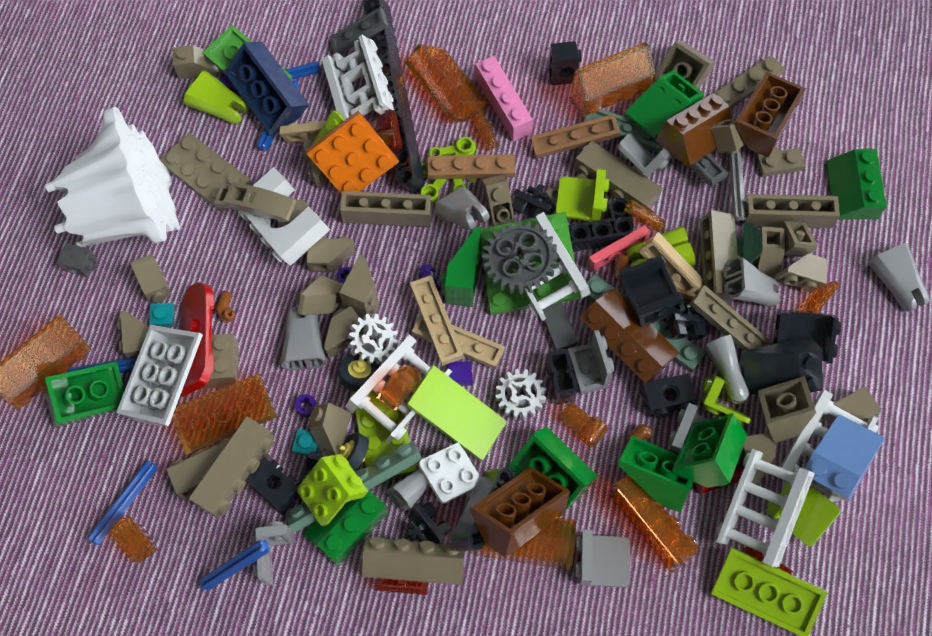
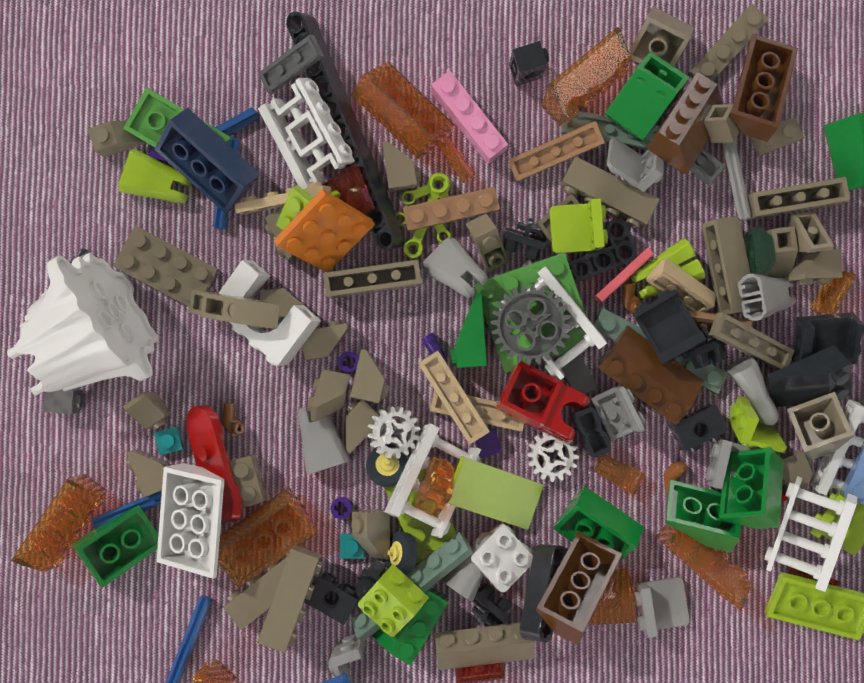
camera: 15 degrees left, 20 degrees up
clear orange pin [624,199,666,232] -> none
none -> dark tan slope [382,141,421,193]
none -> red brick [495,361,590,442]

